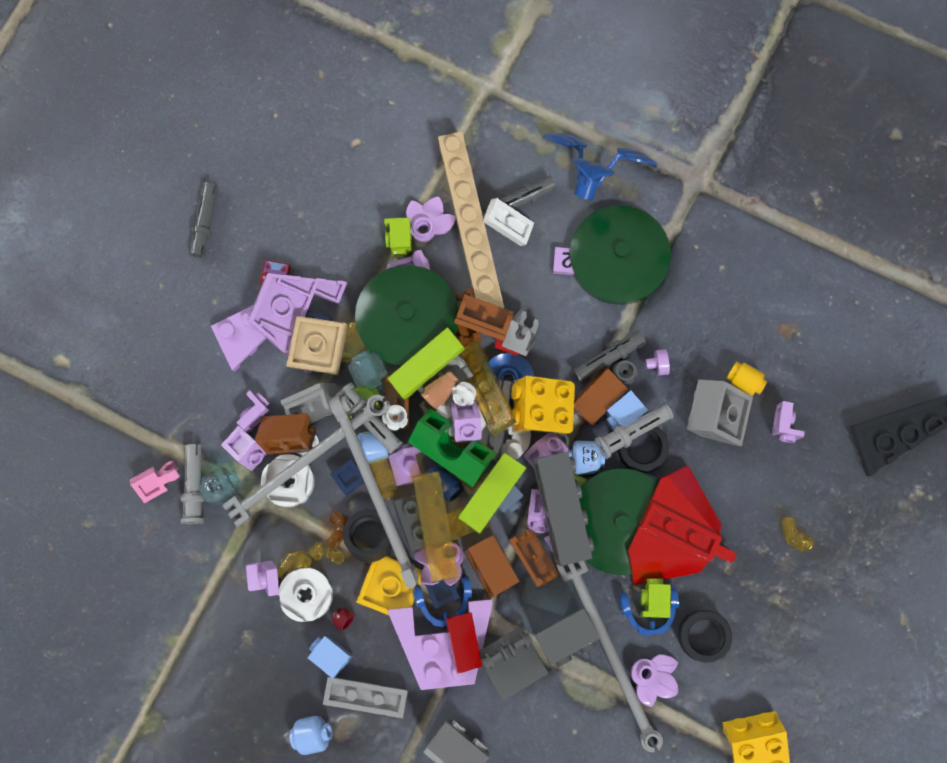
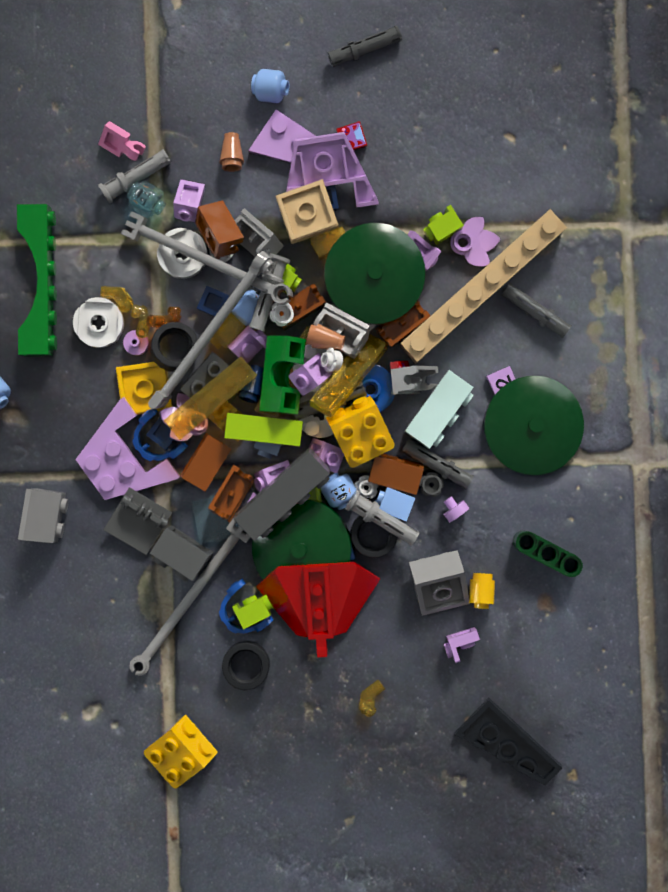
camera: 55 degrees right, 10 degrees up
lavender bracket [236,390,272,434] -> none
lavender bracket [246,561,279,596] -> none
light blue brick [308,635,353,678] -> none
light grey plate [323,676,408,718] -> none
dark red hinge [332,607,355,632] -> none
clear light blue head [348,350,387,390] -> none
lime tile [388,327,466,400] -> none
red slope [445,612,483,674] -> none
dark orange hinge [454,294,514,341] -> none
white plate [483,198,534,246] -> none
blue plant [543,133,658,200] -> none
lavender plate [631,654,678,707] -> none
none -> green arch [17,204,57,357]
none -> lavender tile [123,330,149,356]
none -> nougat cone [219,132,244,172]
none -> light blue head [251,69,290,103]
none -> white plate [354,475,378,499]
none -> light aqua brick [404,370,474,449]
none -> dark green beam [513,530,583,577]

